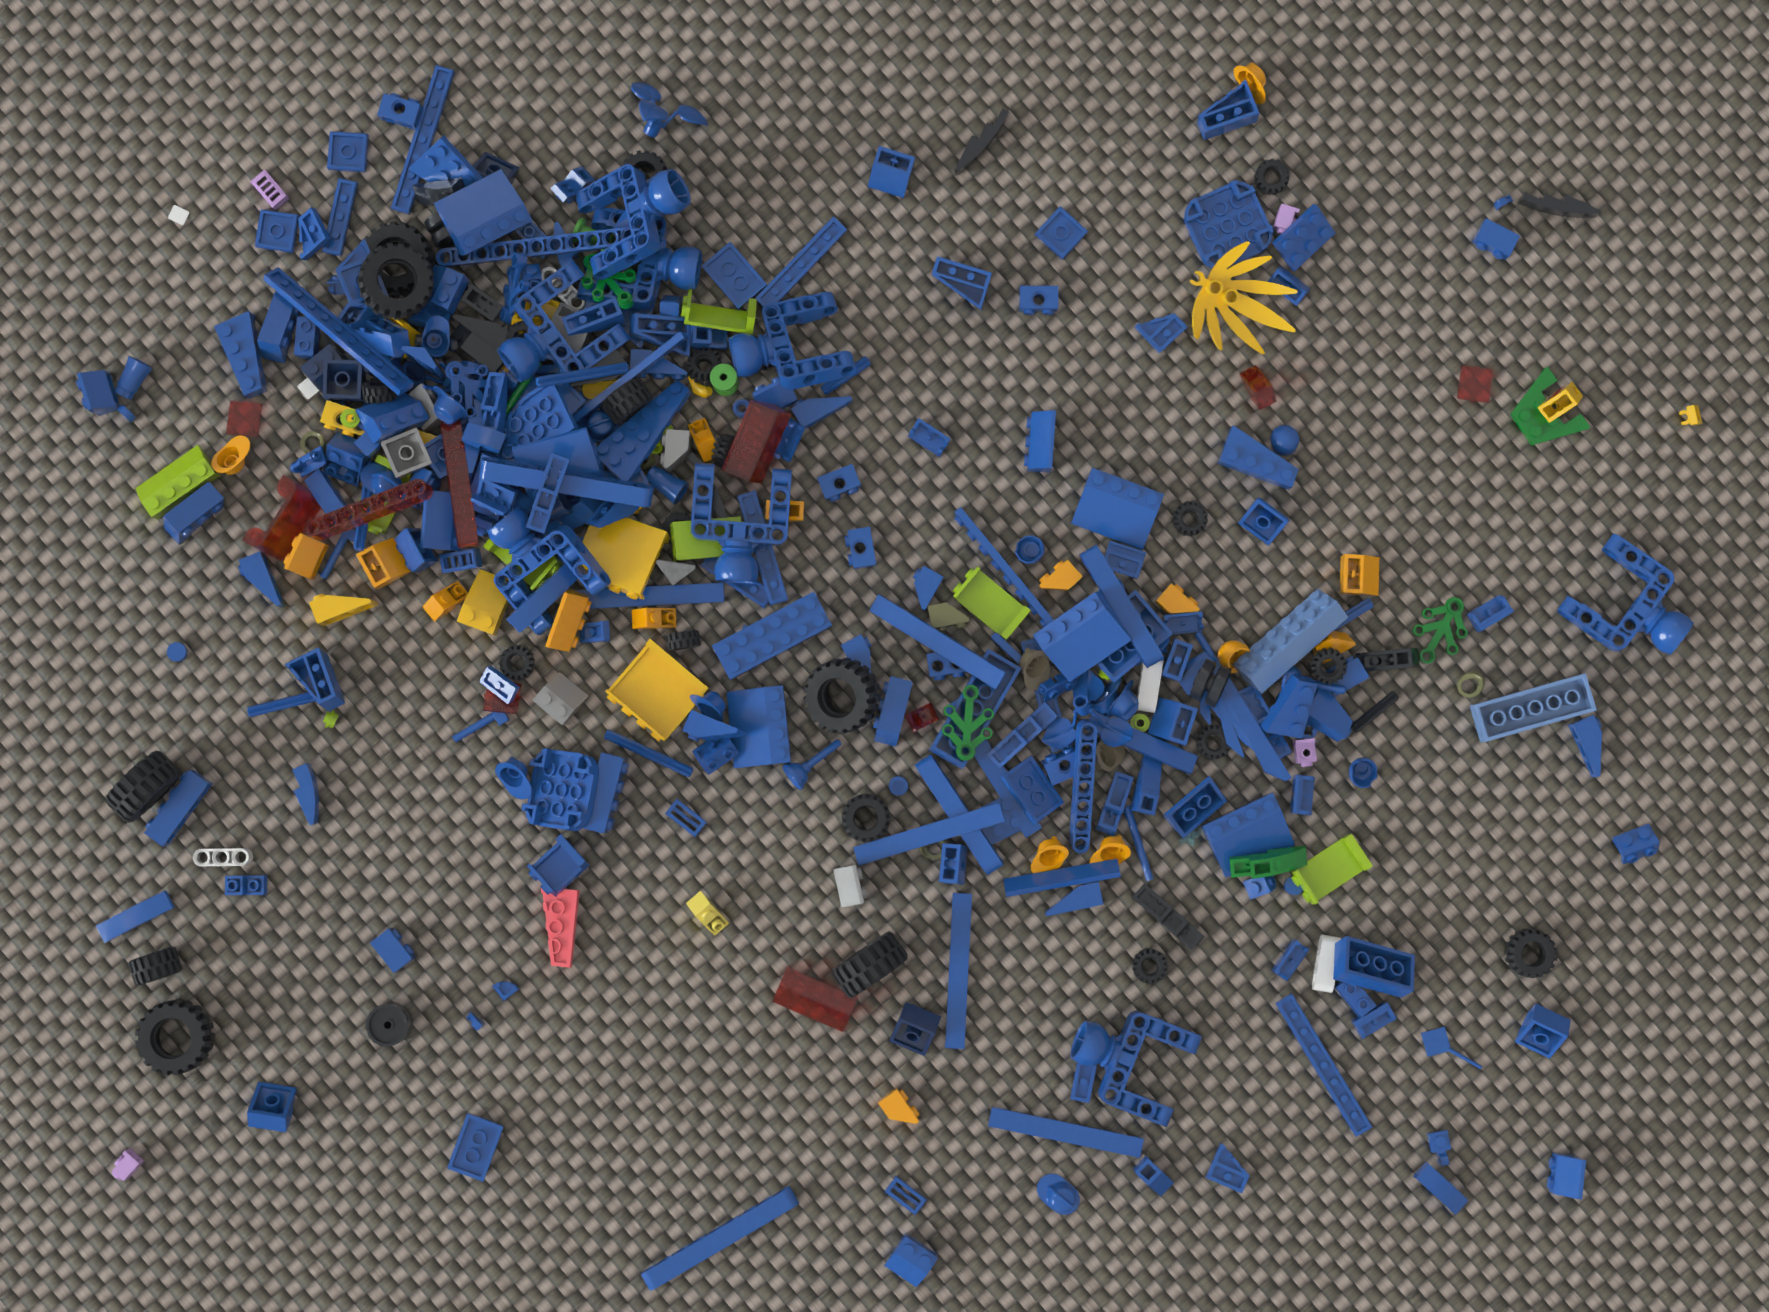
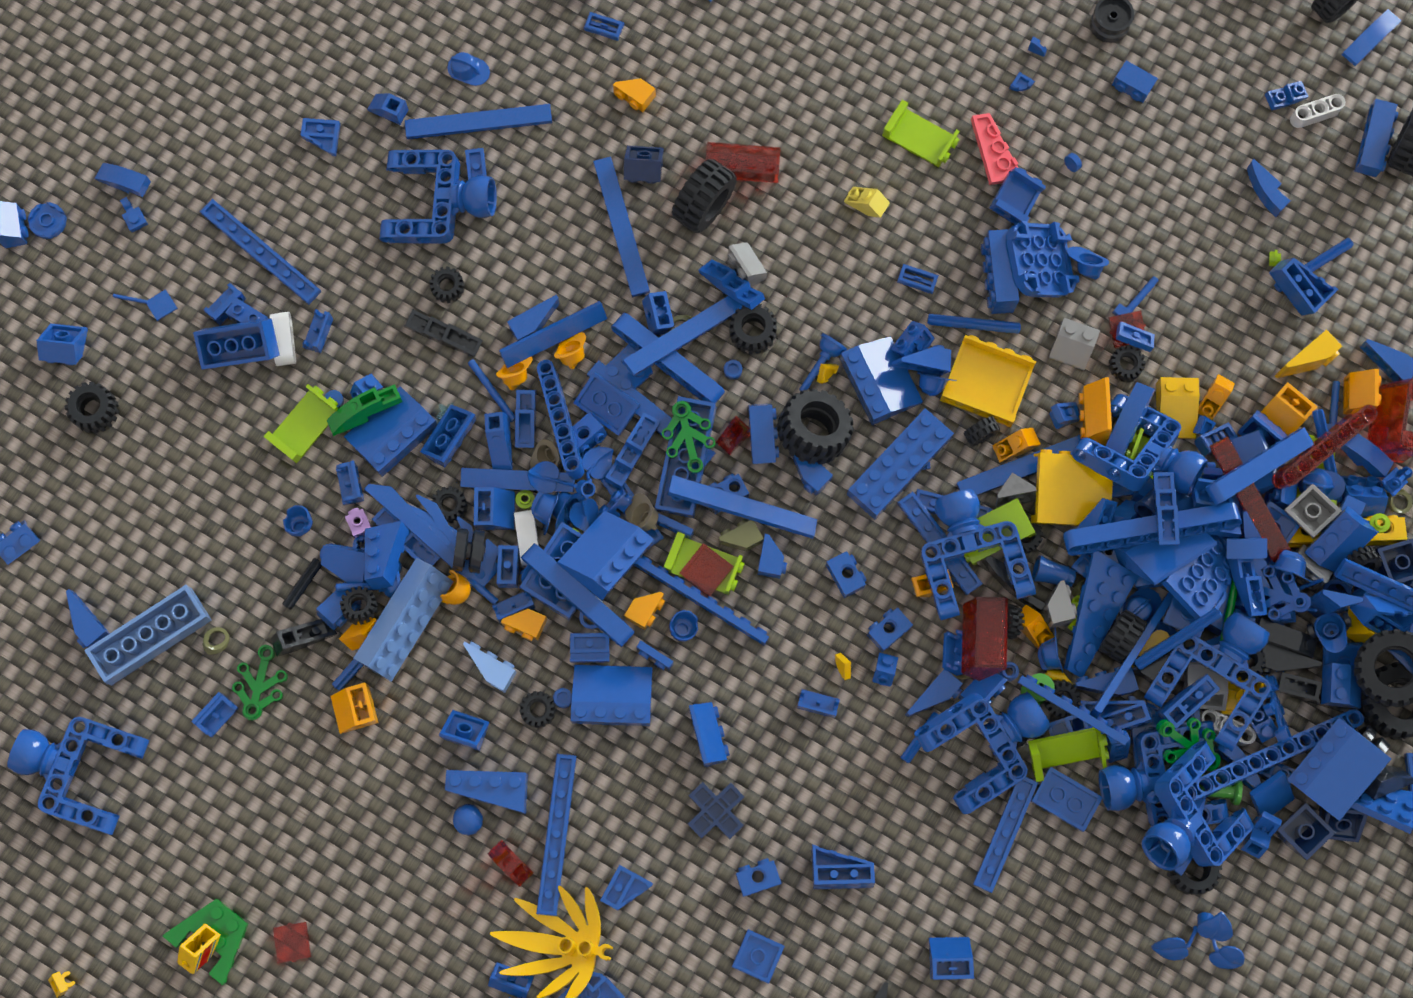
camera: 160 degrees right, 10 degrees down
none -> blue tile [28,202,67,239]
none -> light blue slope [463,641,517,693]
none -> blue tile [536,754,577,917]
none -> blue tile [553,688,572,708]
none -> blue plate [636,640,674,670]
none -> clear red tile [679,543,734,597]
none -> dark blue plate [688,782,744,840]
none -> blue slope [698,259,765,310]
none -> yellow tile [817,364,839,384]
none -> yellow tile [835,653,851,680]
none -> blue bracket [872,652,898,687]
none -> lime panel [882,99,960,167]
none -> blue plate [1017,674,1129,745]
none -> blue piece [1038,627,1063,673]
none -> blue tile [1064,153,1082,172]
none -> blue tile [1193,415,1216,435]
none -> blue beam [1205,427,1314,505]
none -> blue tile [1249,770,1295,816]
none -> dark blue slope [1275,803,1336,861]

